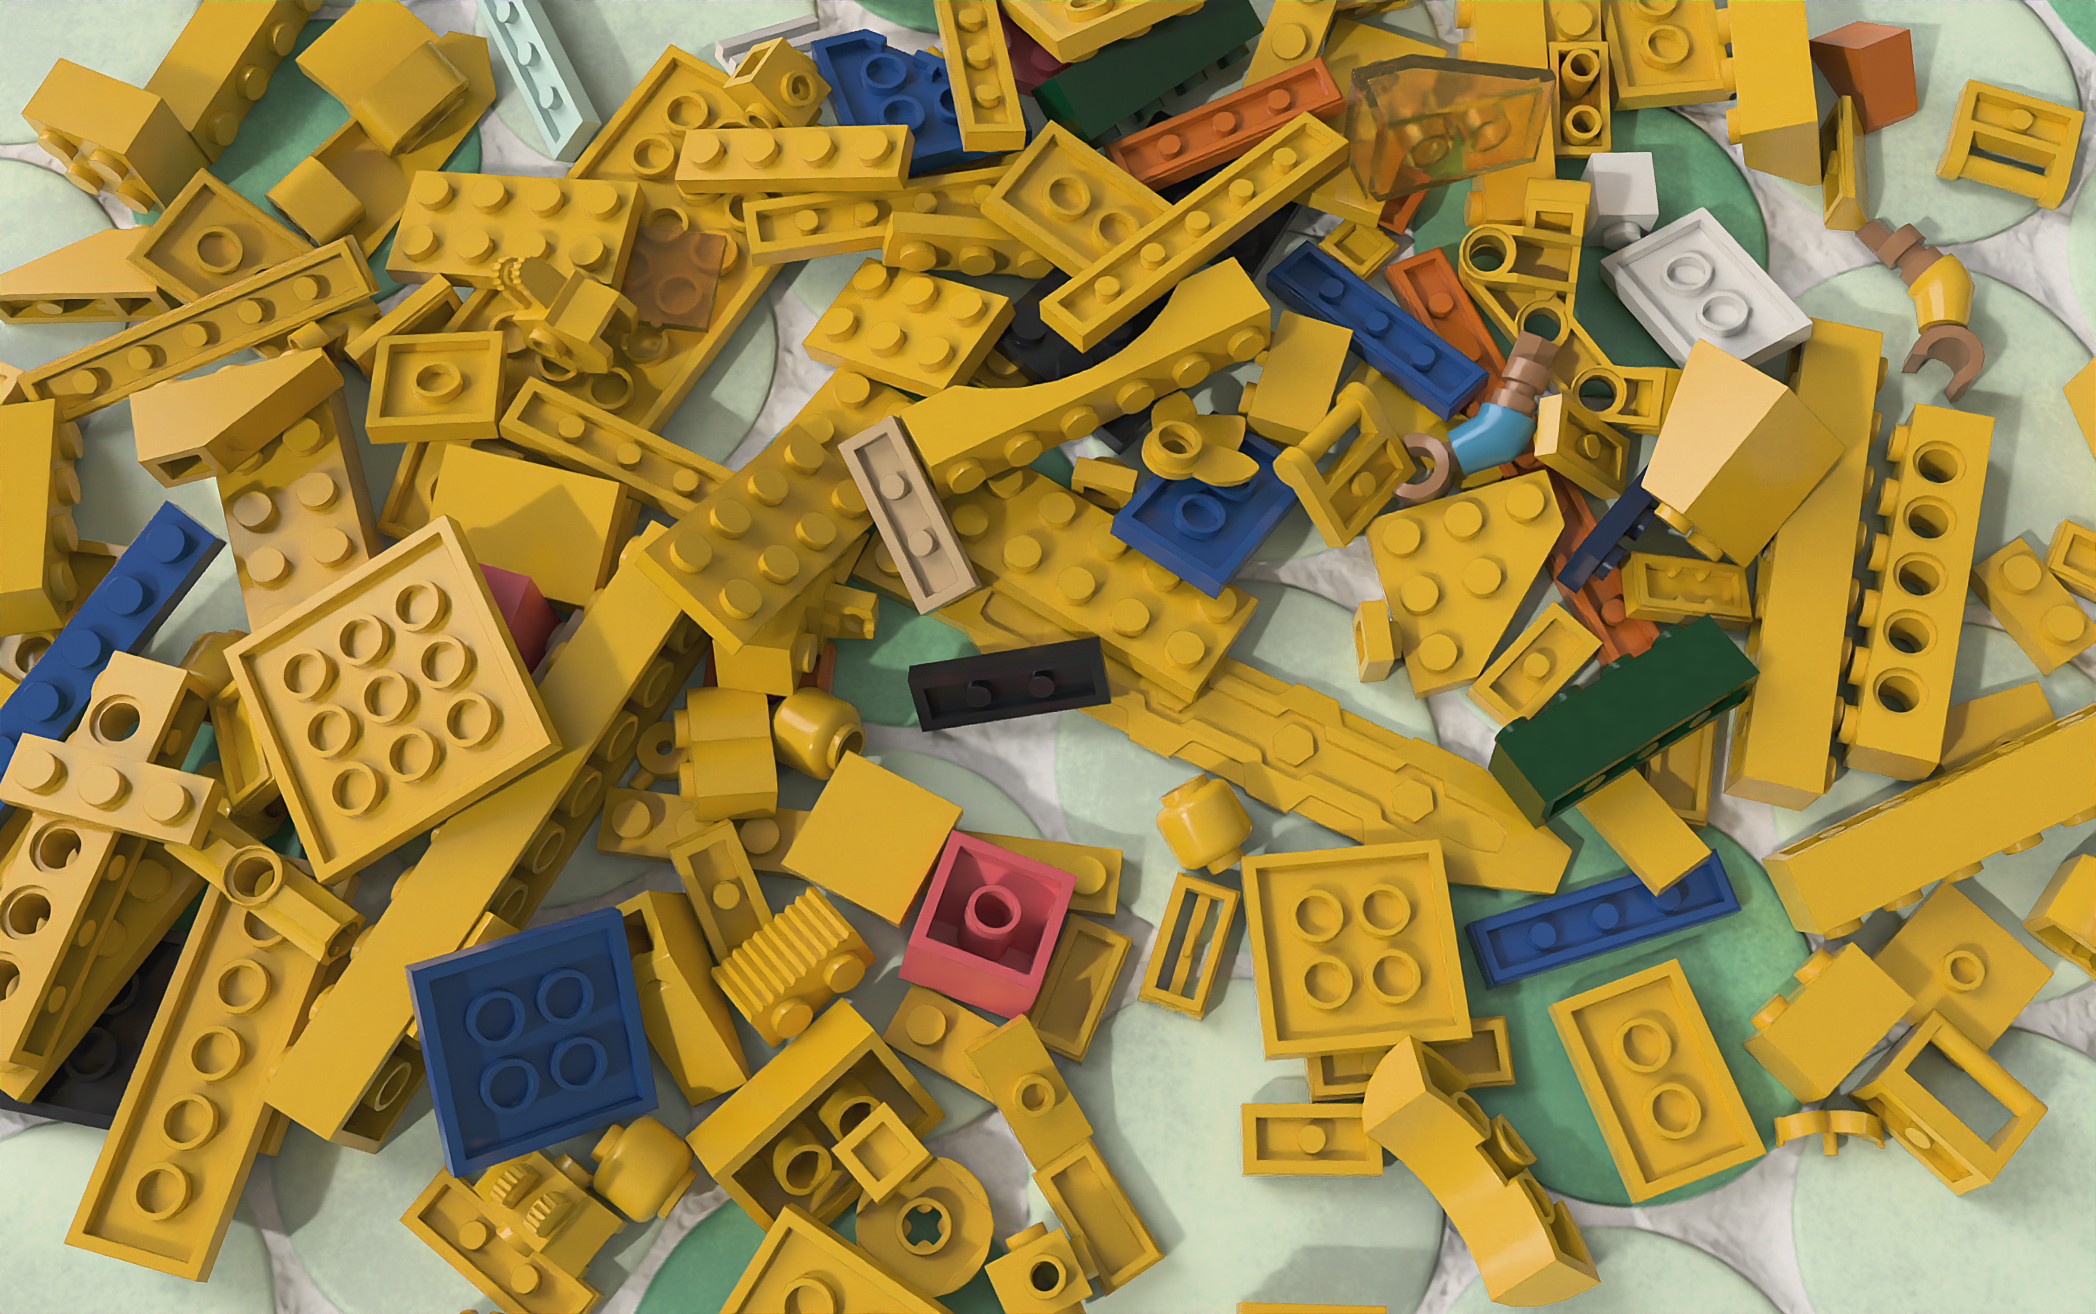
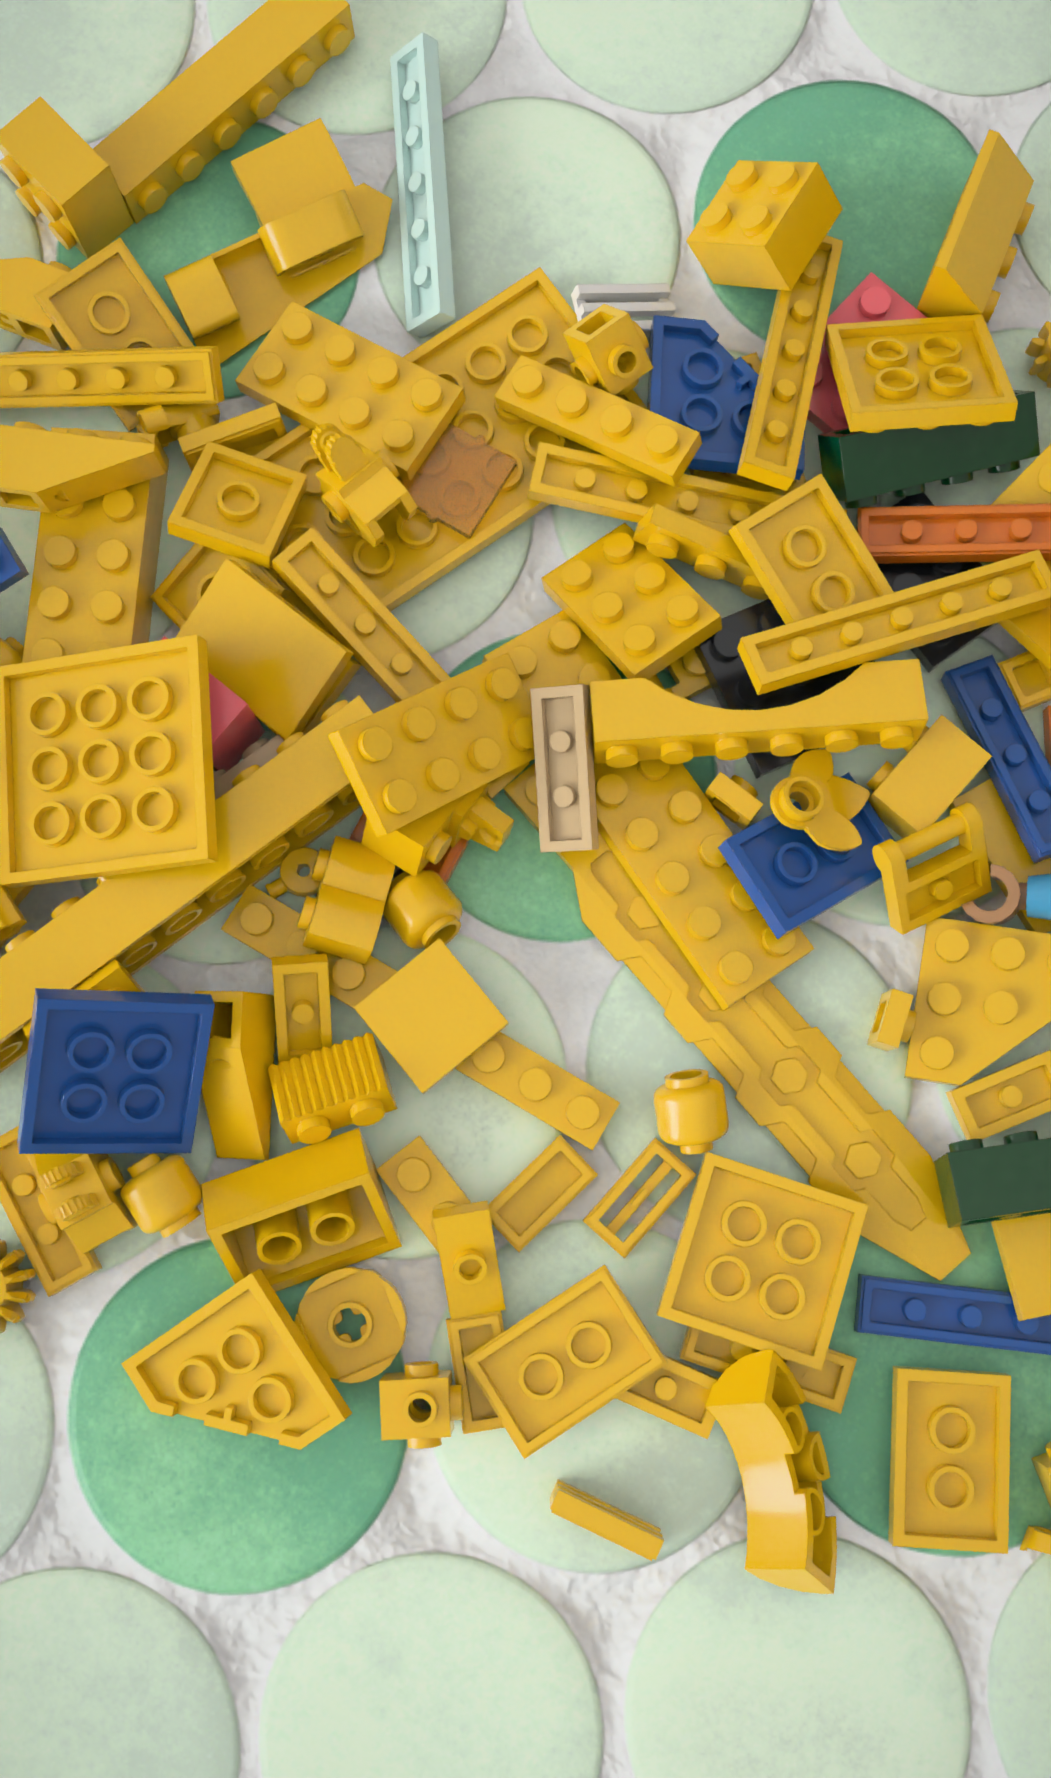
camera: 25 degrees right, 10 degrees up
yellow plate [831,1101,933,1206] -> none
coral slope [898,830,1078,1020] -> none
black plate [908,636,1111,732] -> none
none -> yellow tile [463,1264,668,1459]

